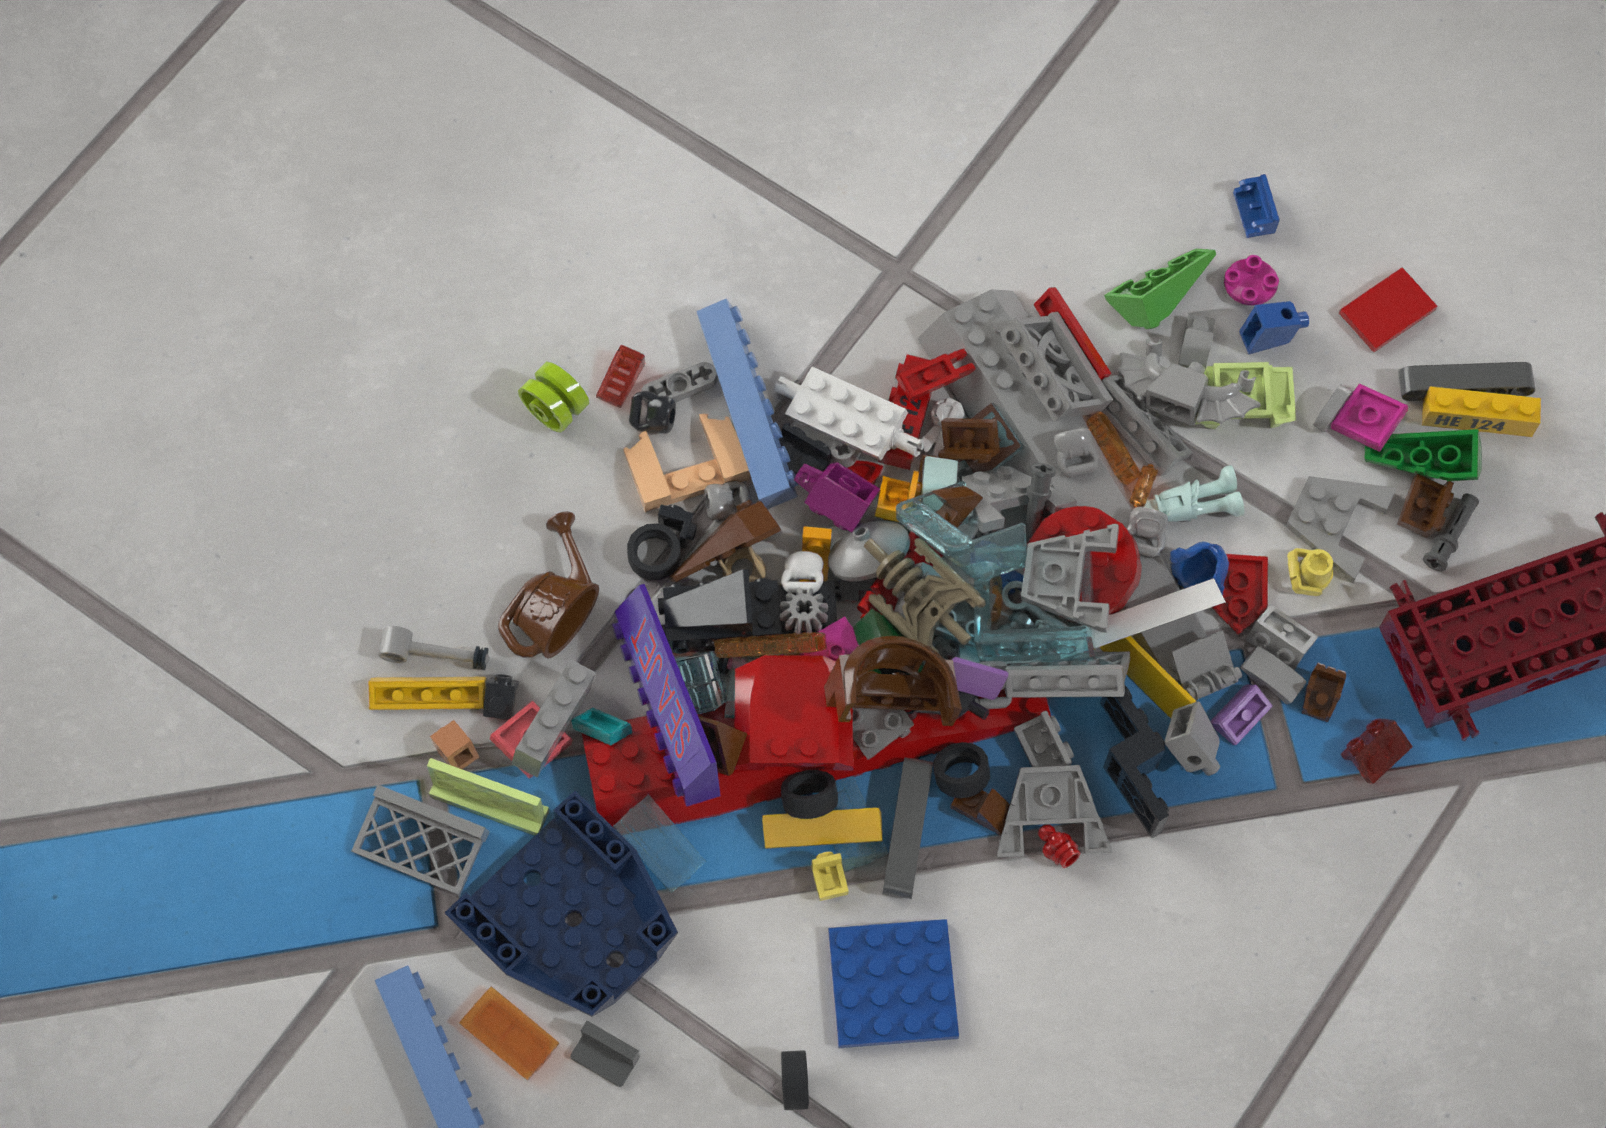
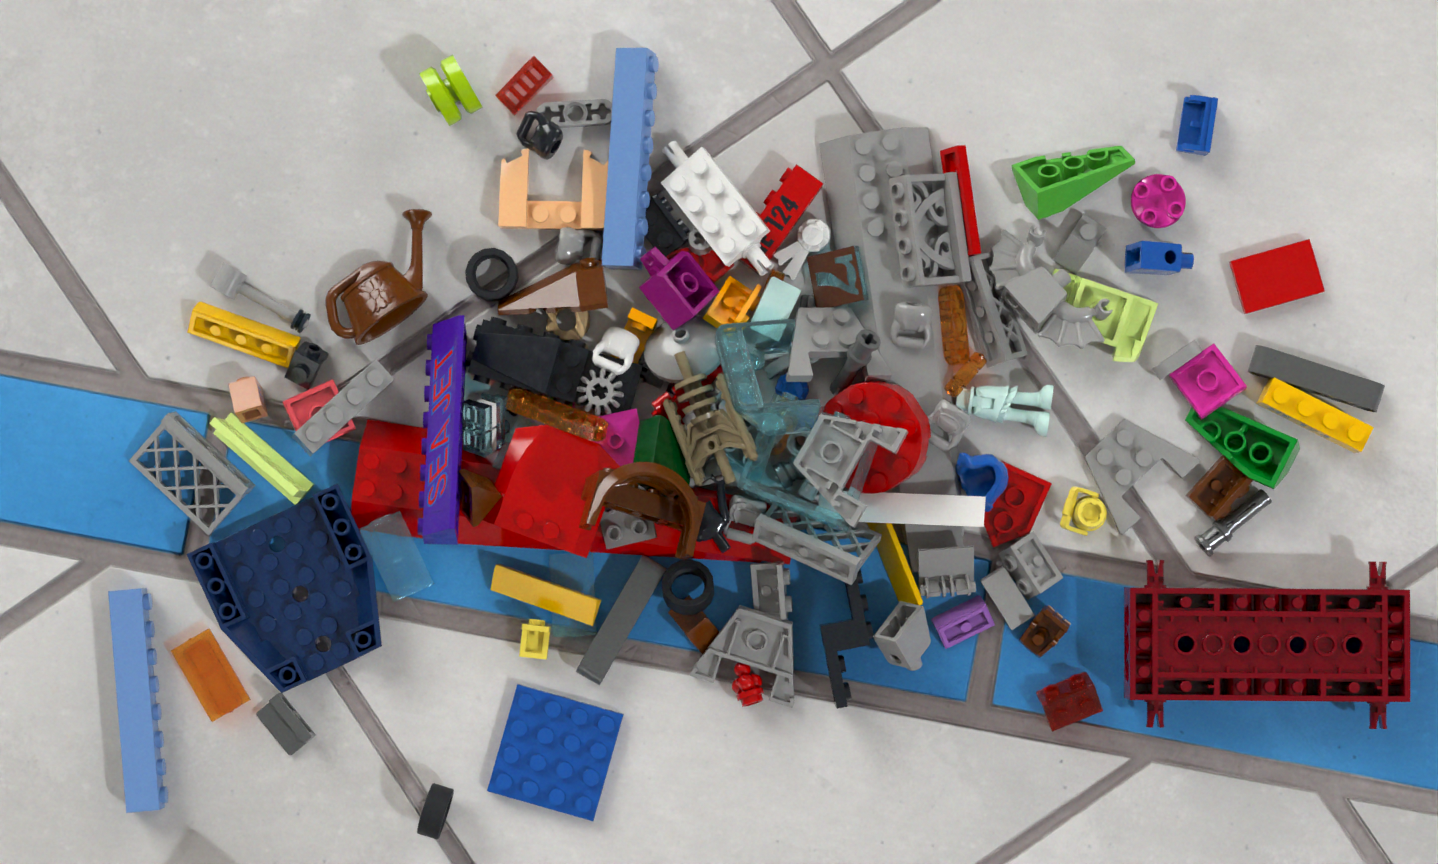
camera: 30 degrees right, 20 degrees up
teal tile [571,707,632,745] -> none
black bracket [658,504,697,548] -> none
black tyre [780,770,838,819] -> none
red hinge [896,348,976,402] -> none
reddish brown slope [925,486,983,541] -> none
reddish brown bracket [938,418,1000,463] -> none
medium lavender slope [952,657,1009,700] -> none

